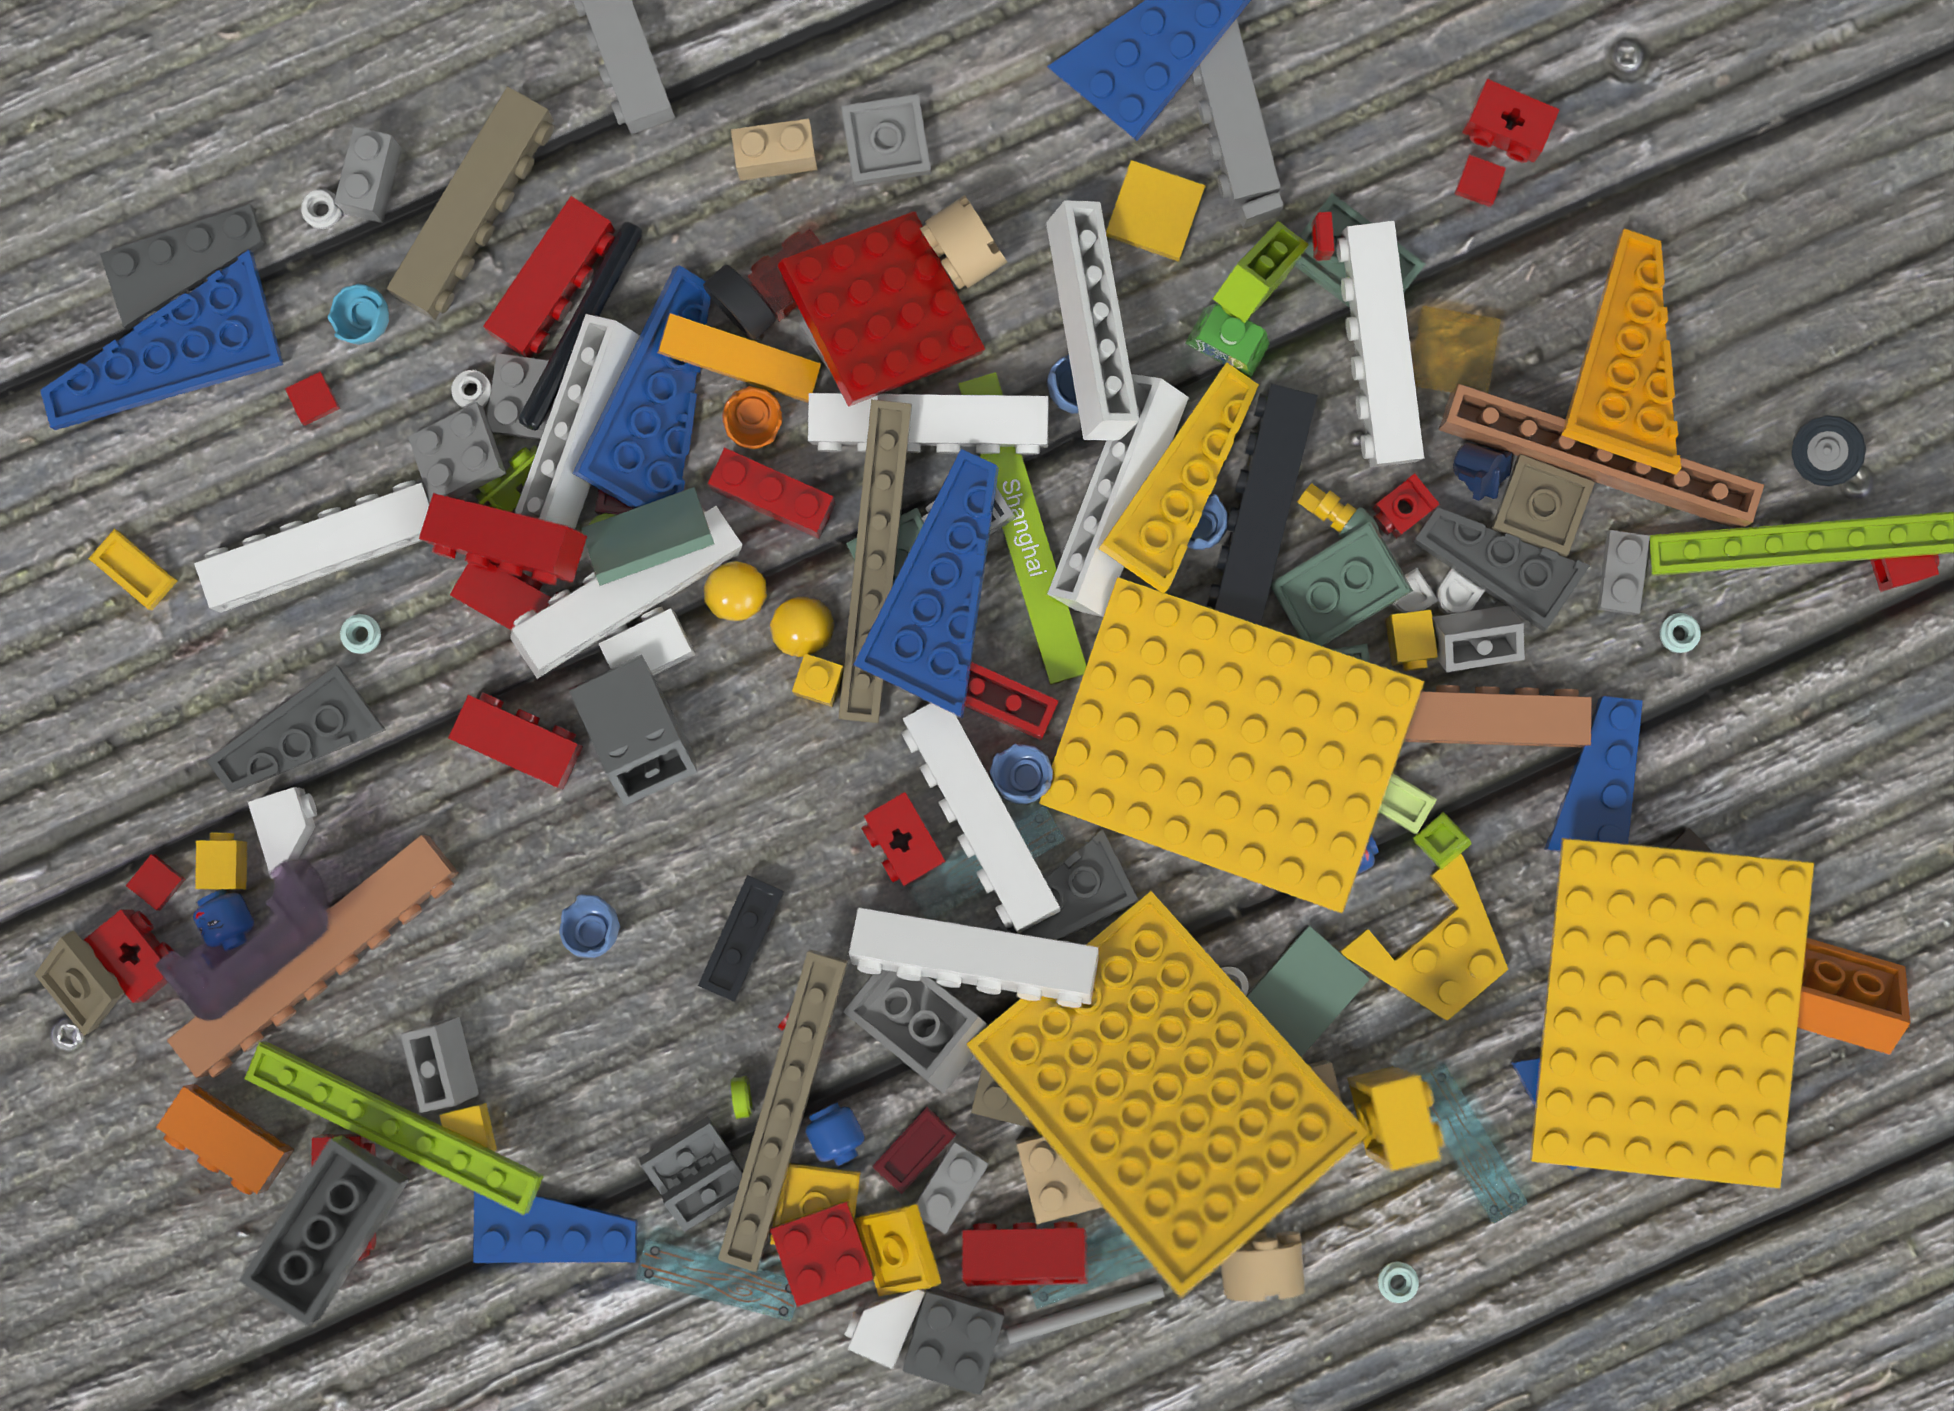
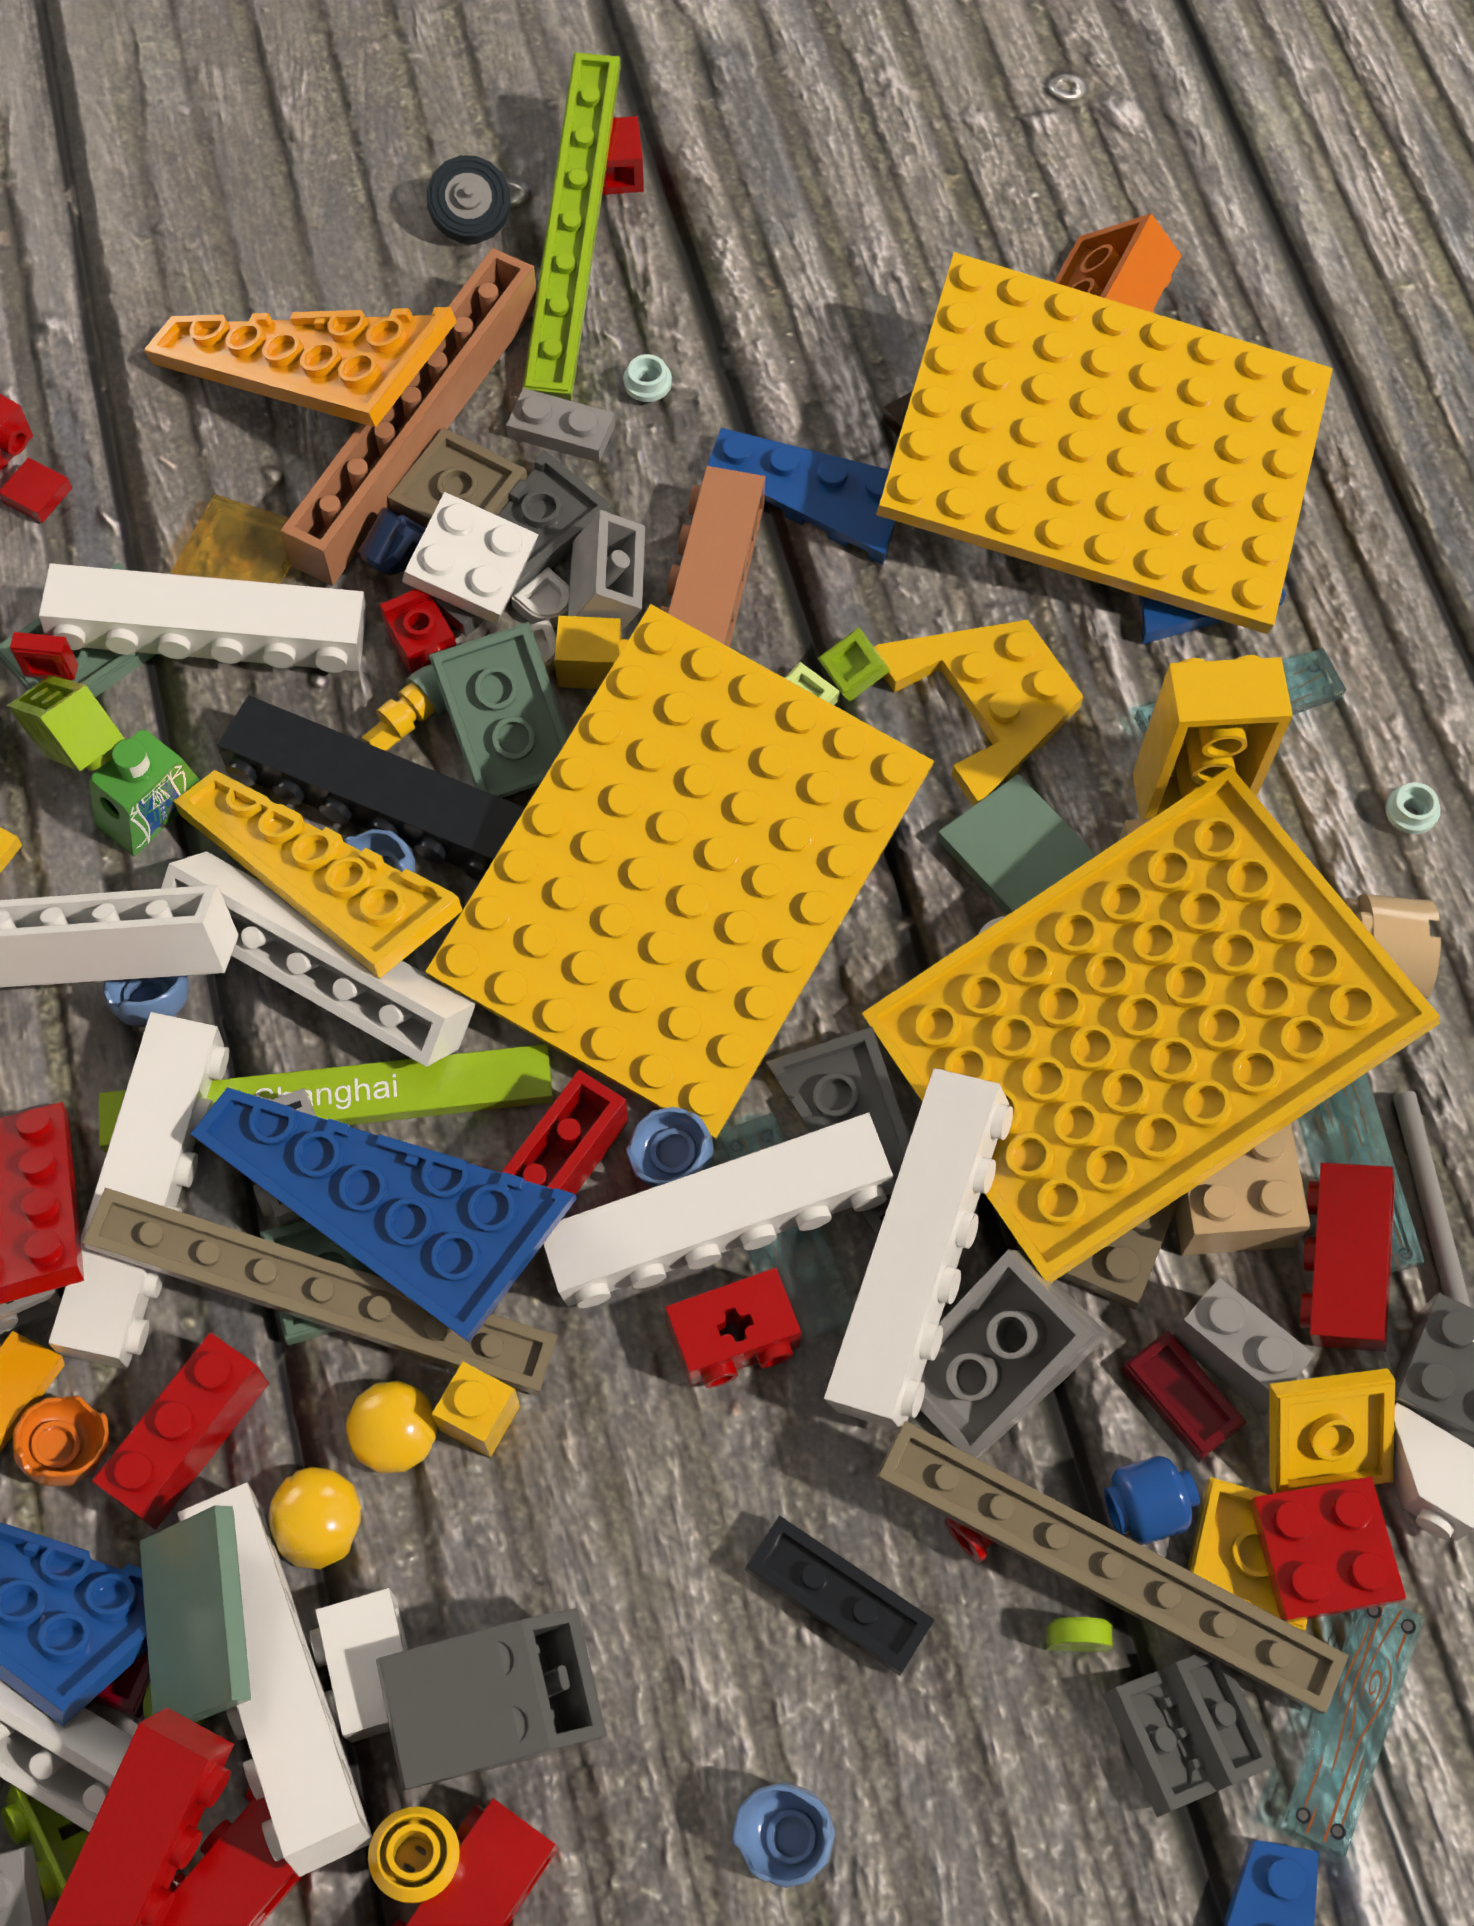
camera: 80 degrees left, 20 degrees down
none -> yellow cone [368,1807,460,1903]
none -> white plate [402,492,539,625]

